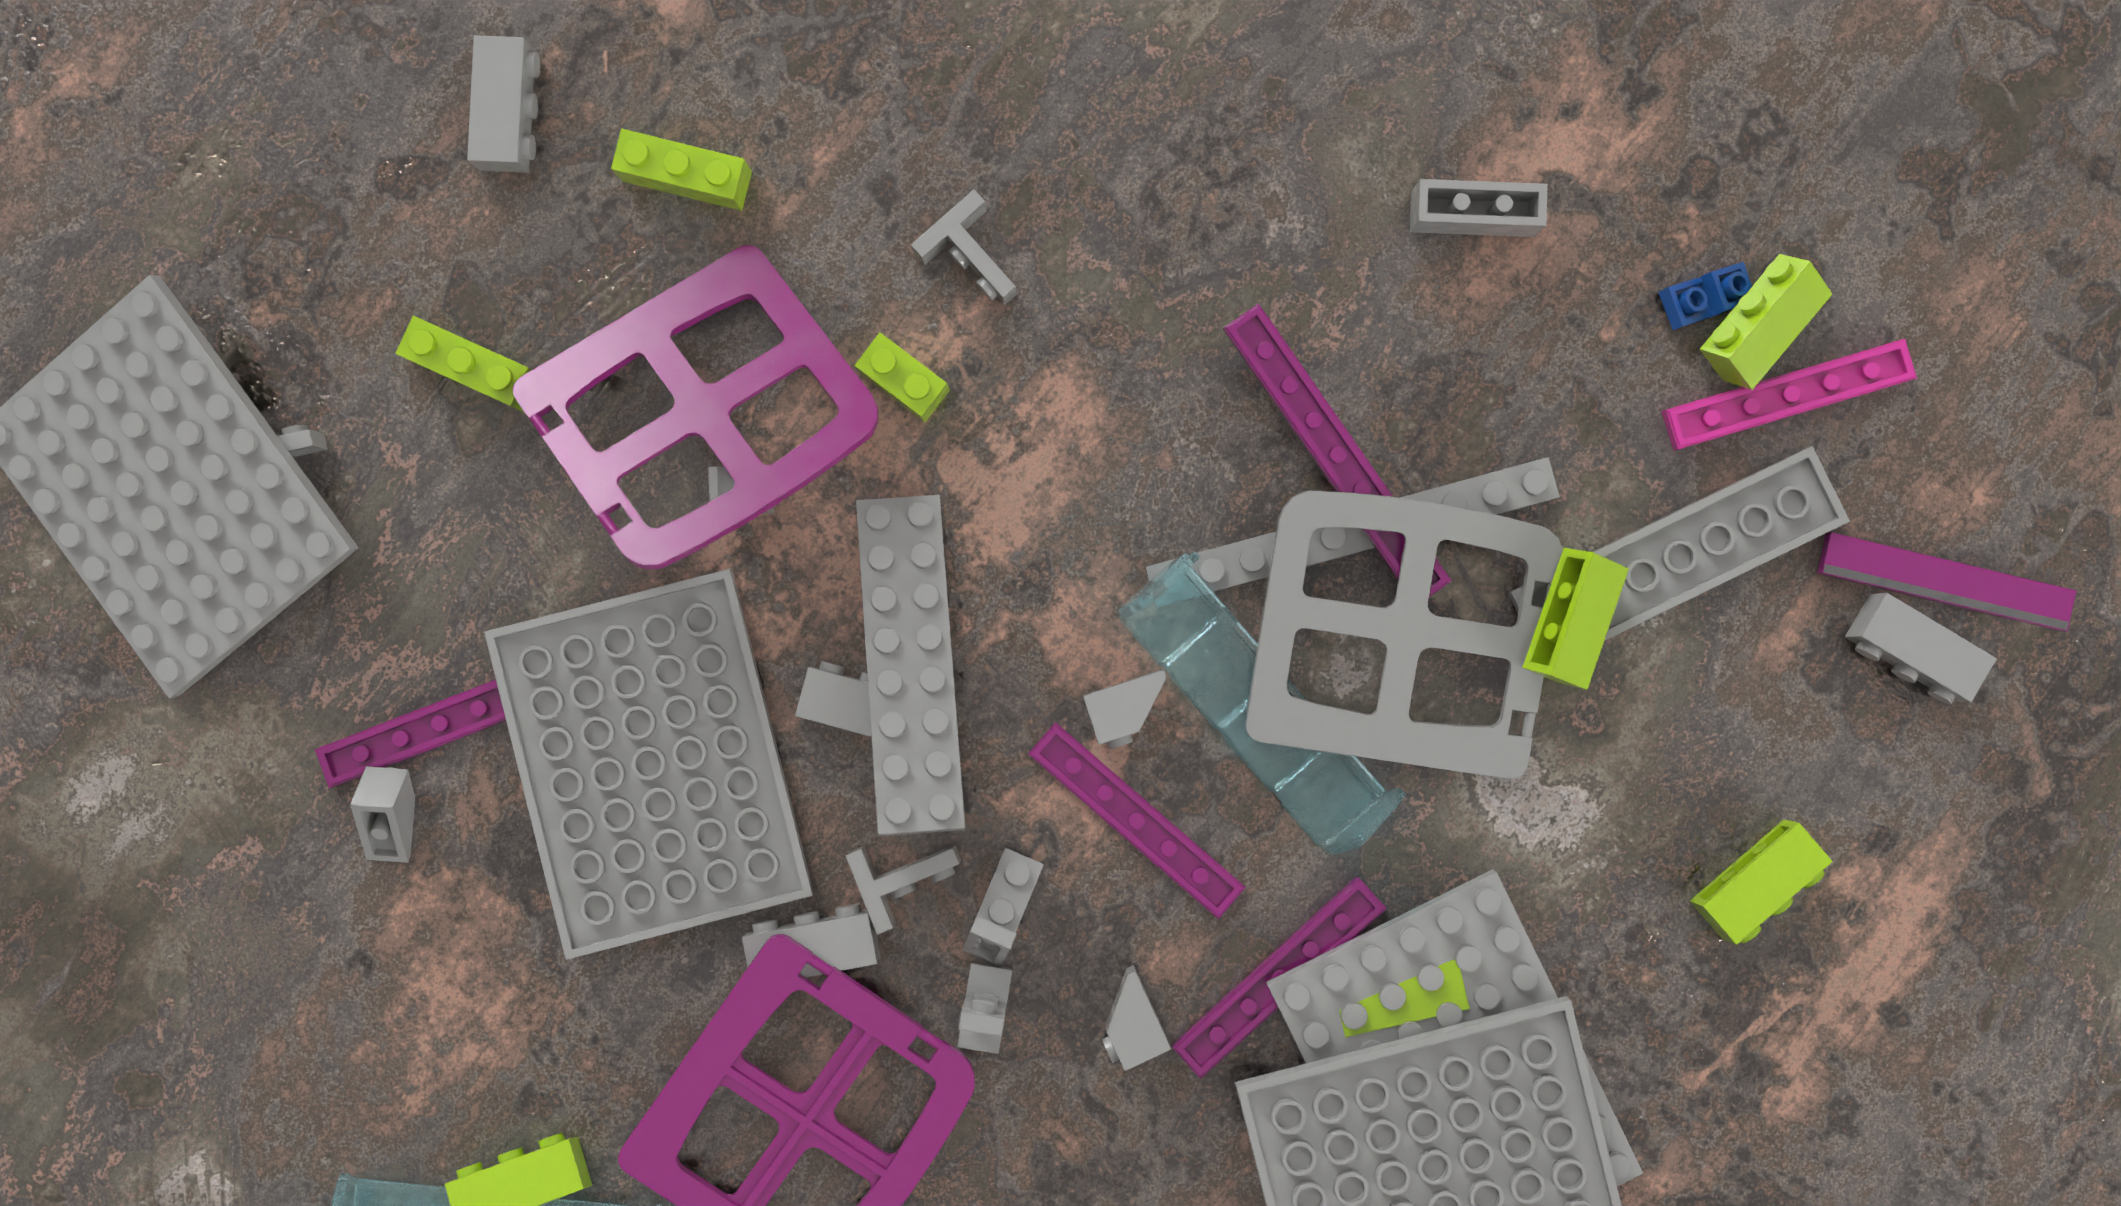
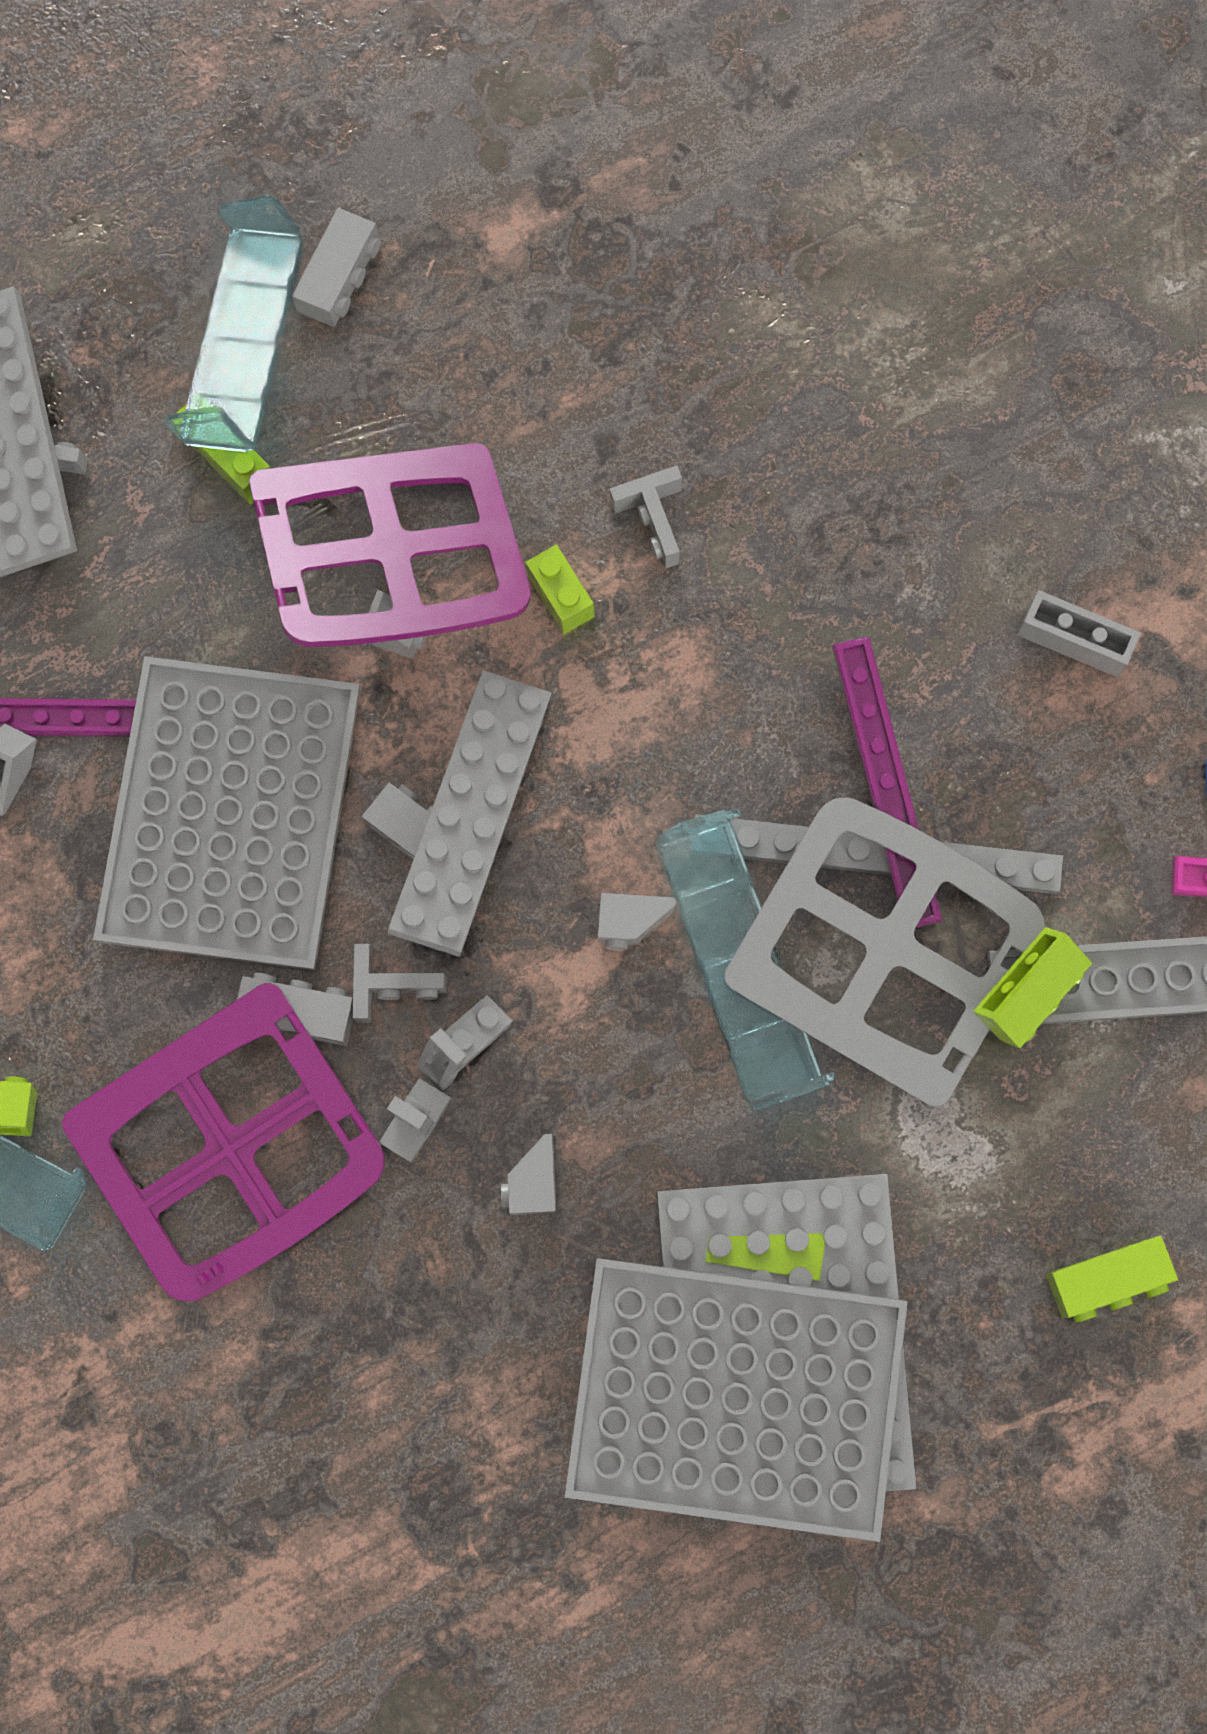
camera: 25 degrees right, 10 degrees down
lime brick [611,128,752,211] -> none
magenta tile [1028,722,1246,919] -> none
magenta tile [1172,876,1387,1079] -> none
none -> clear light blue piece [165,195,303,452]

